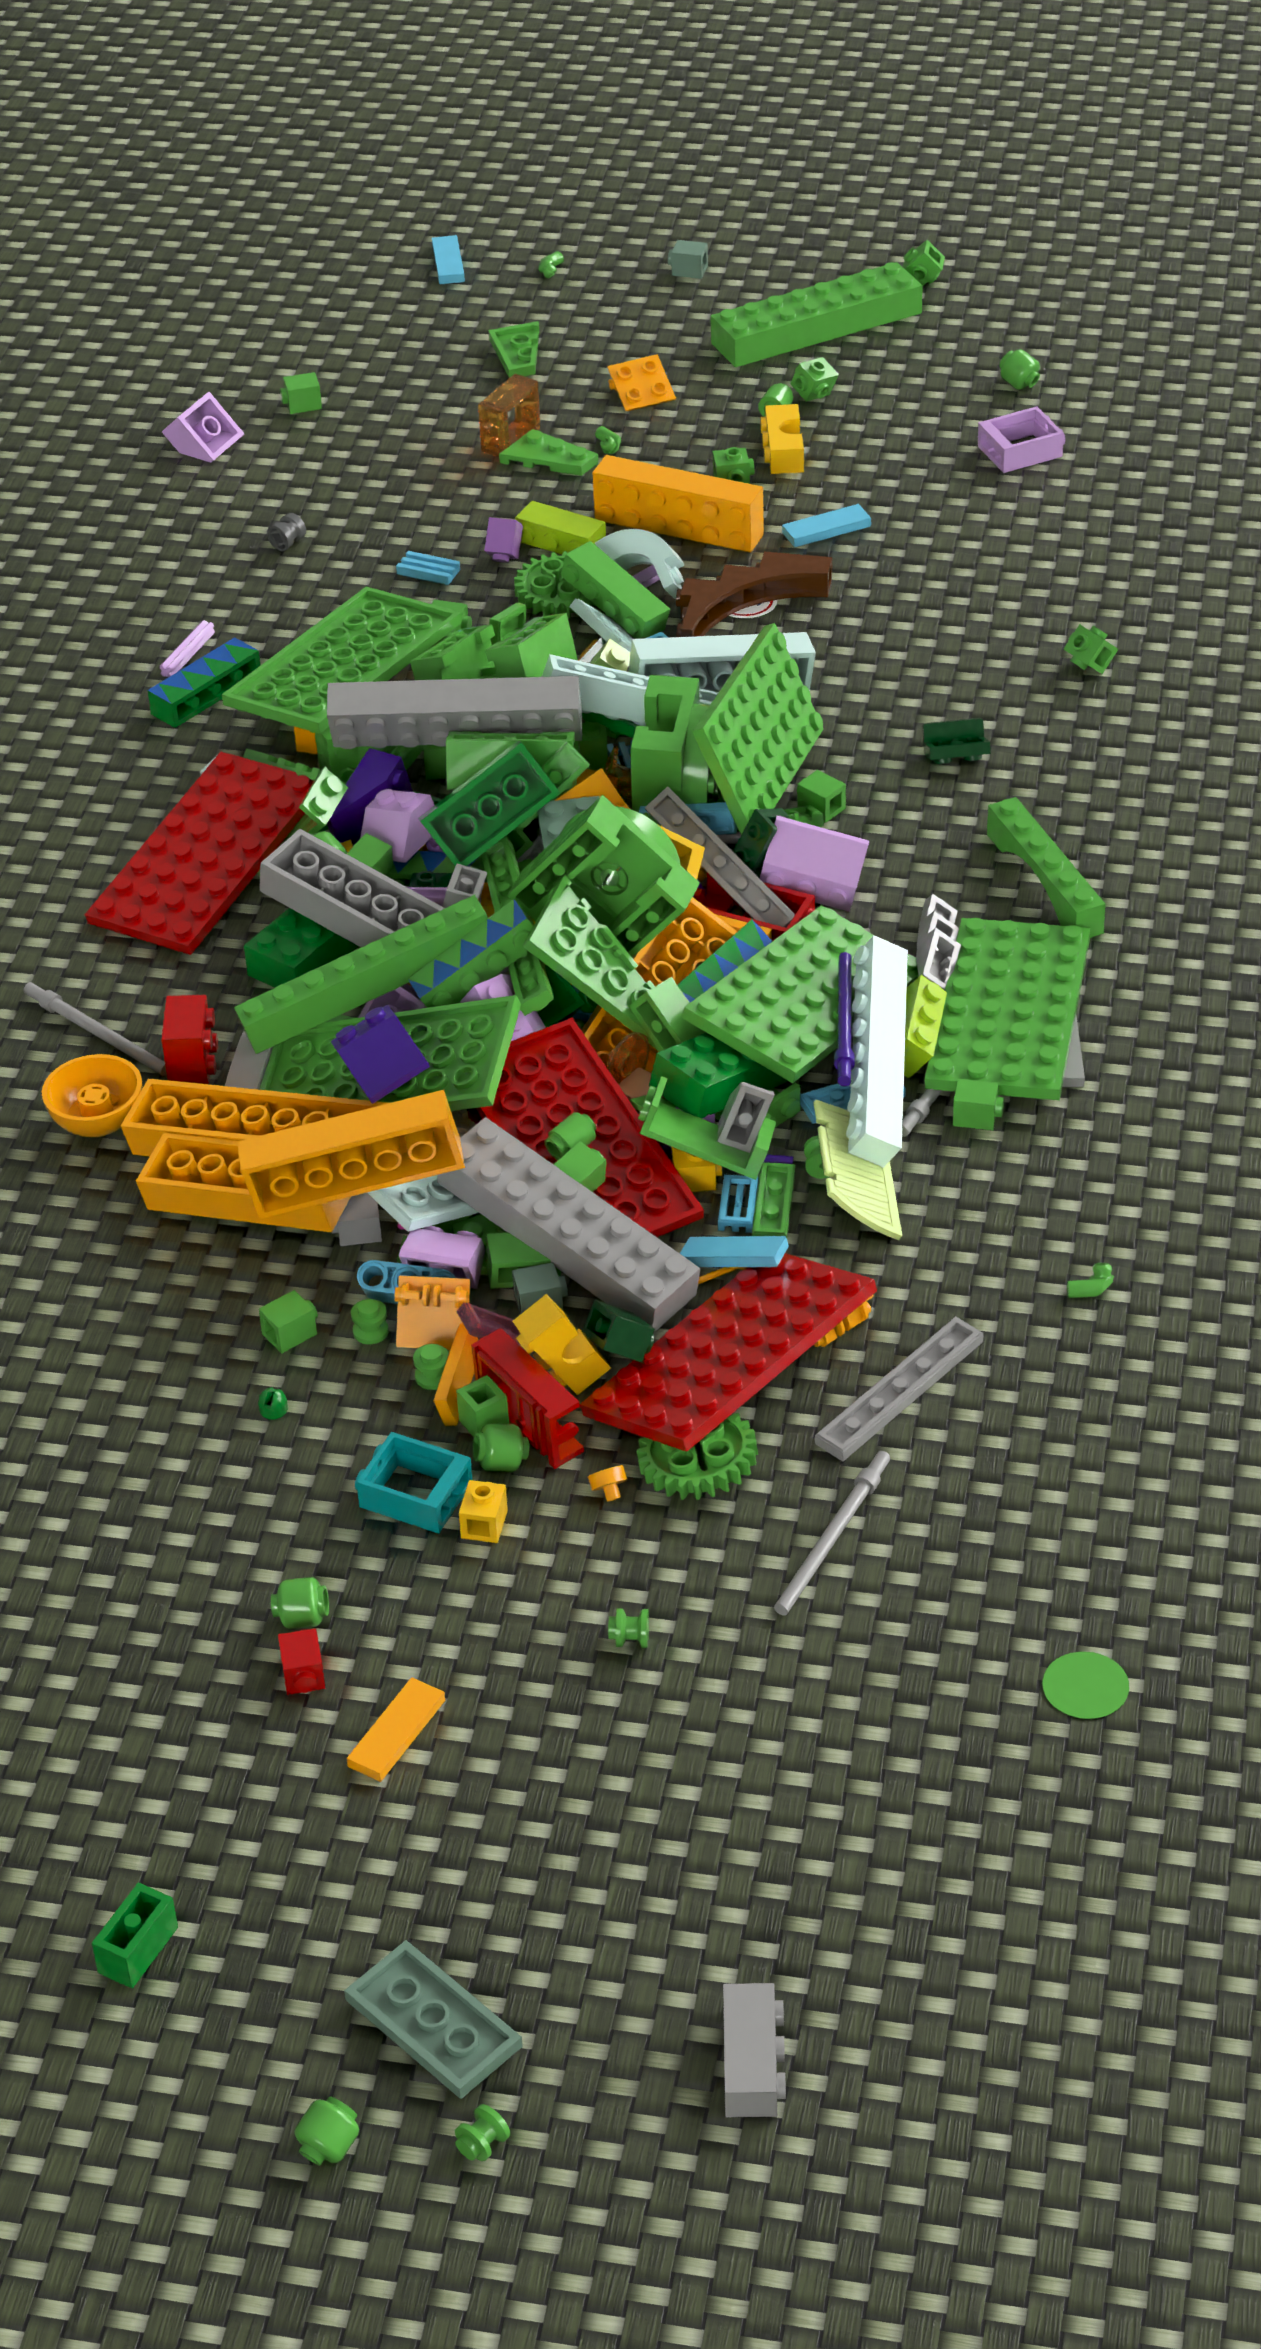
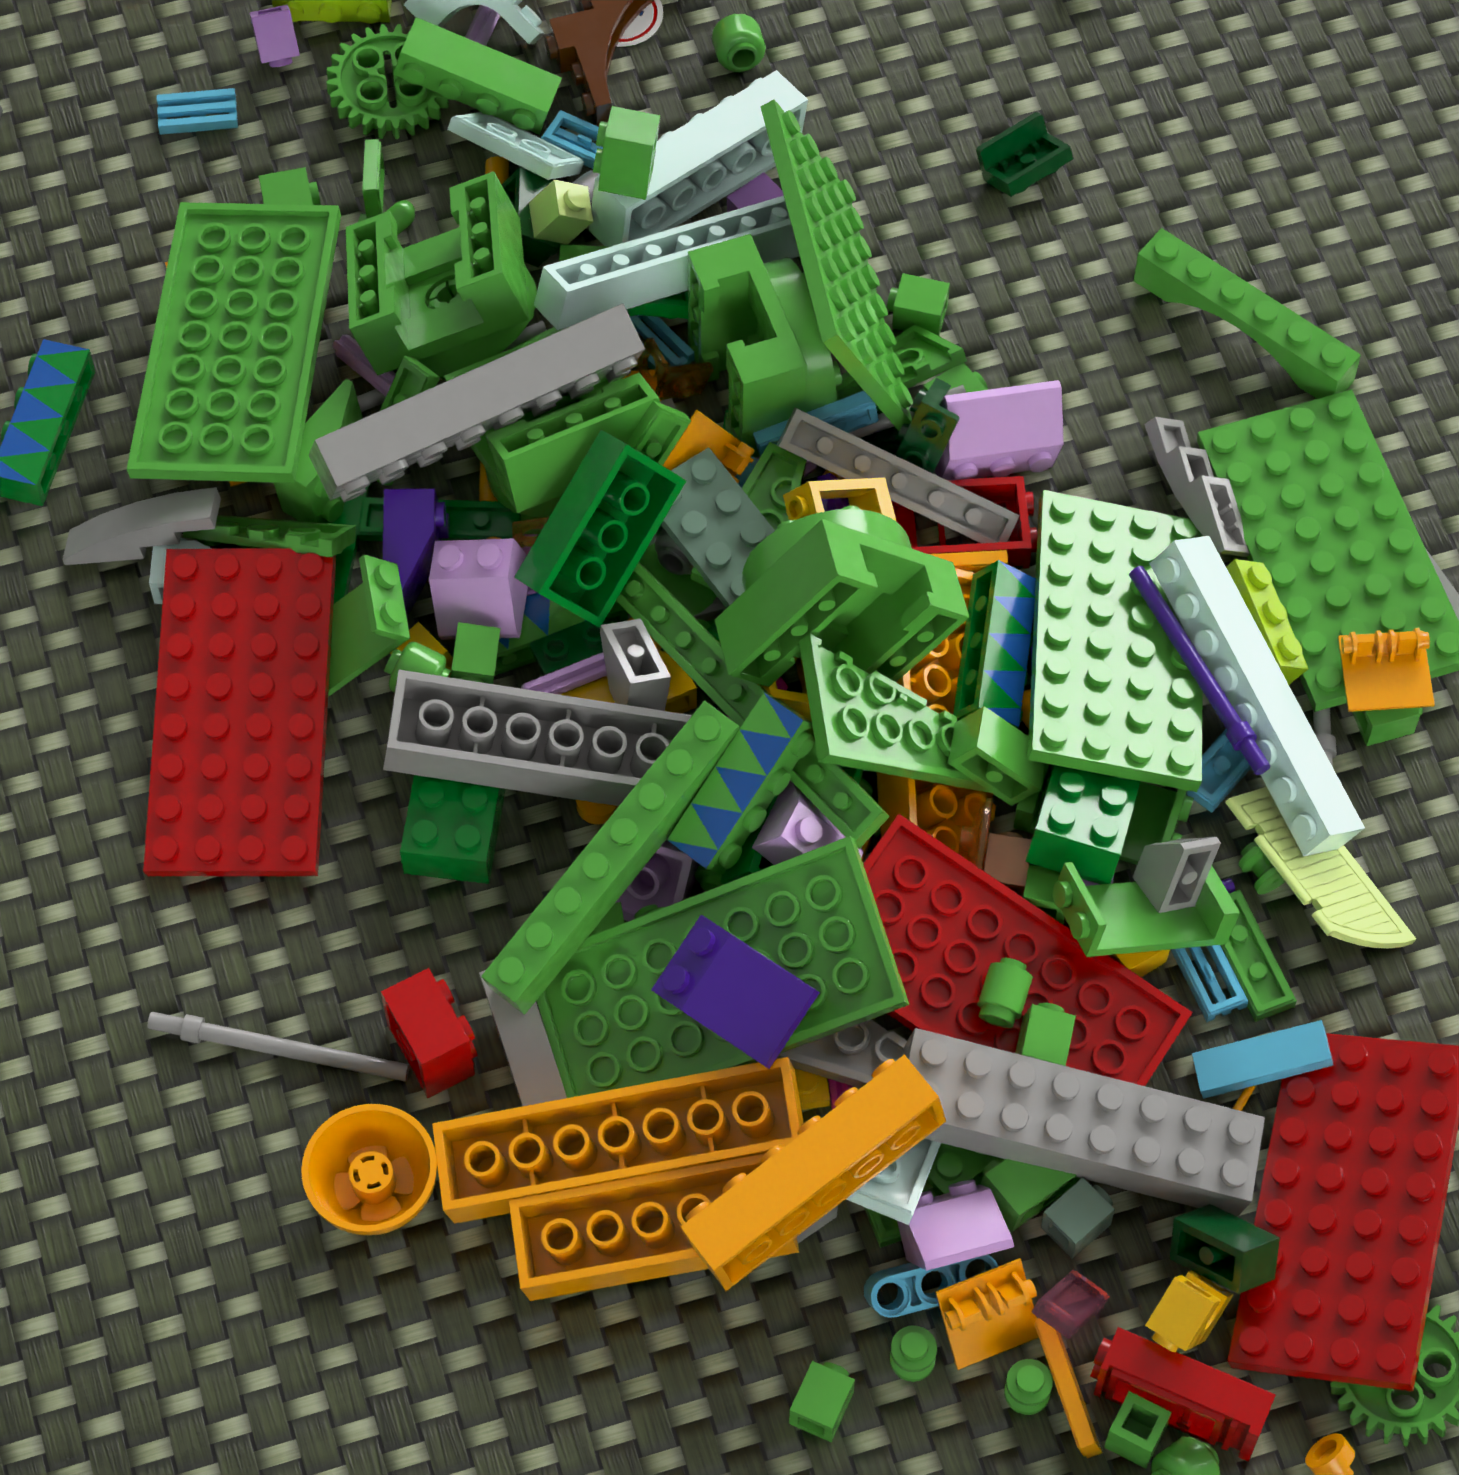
camera: 30 degrees left, 20 degrees up
none -> light grey slope [62,487,221,565]
none -> bright green brick [593,106,660,200]
none -> bright green head [712,14,766,72]
none -> light orange hinge [1338,628,1435,712]

